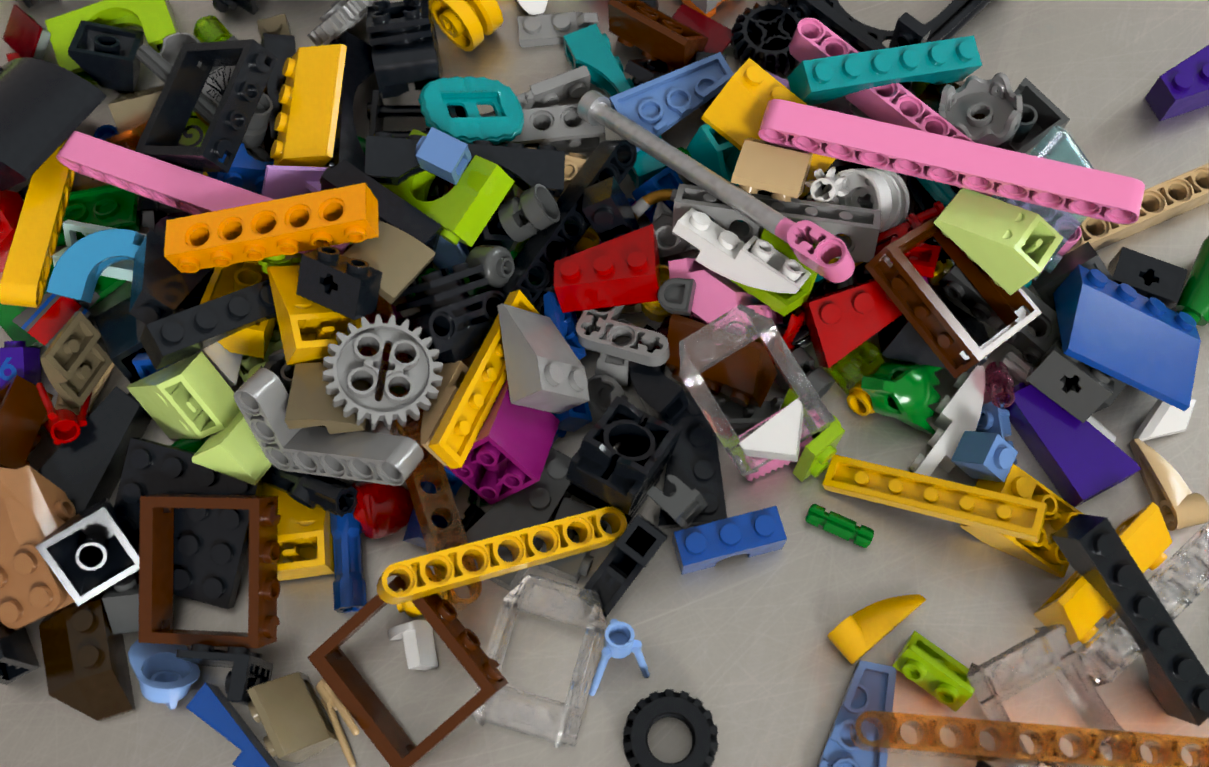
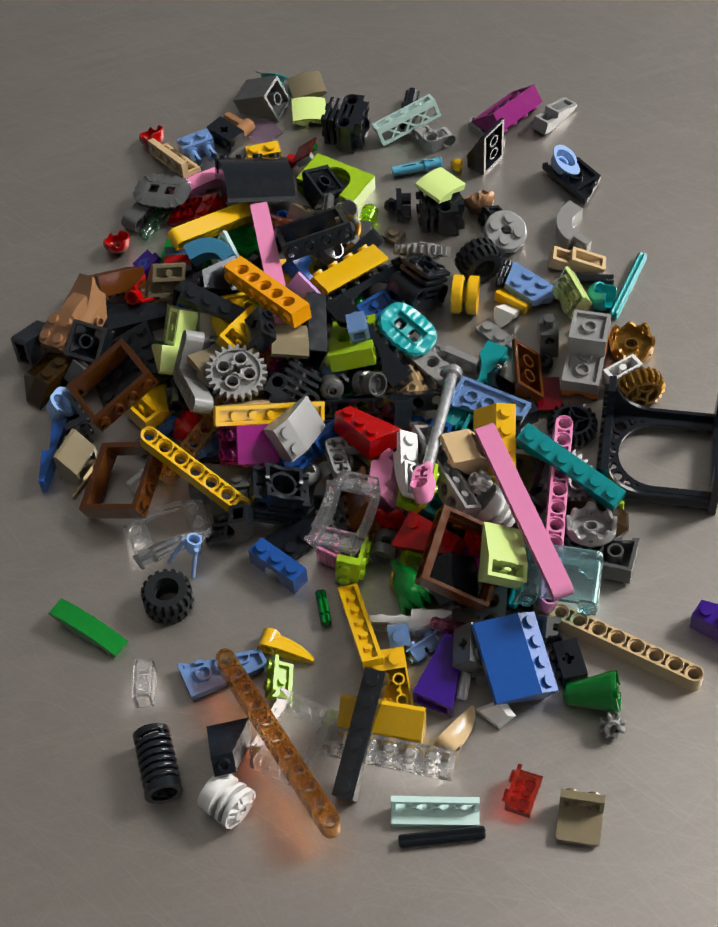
camera: 55 degrees right, 15 degrees down
dark grey hinge [646,475,708,529] -> none
dark grey tile [658,278,696,316] -> none
white slope [739,398,804,462] -> none
none -> blue bracket [355,288,398,321]

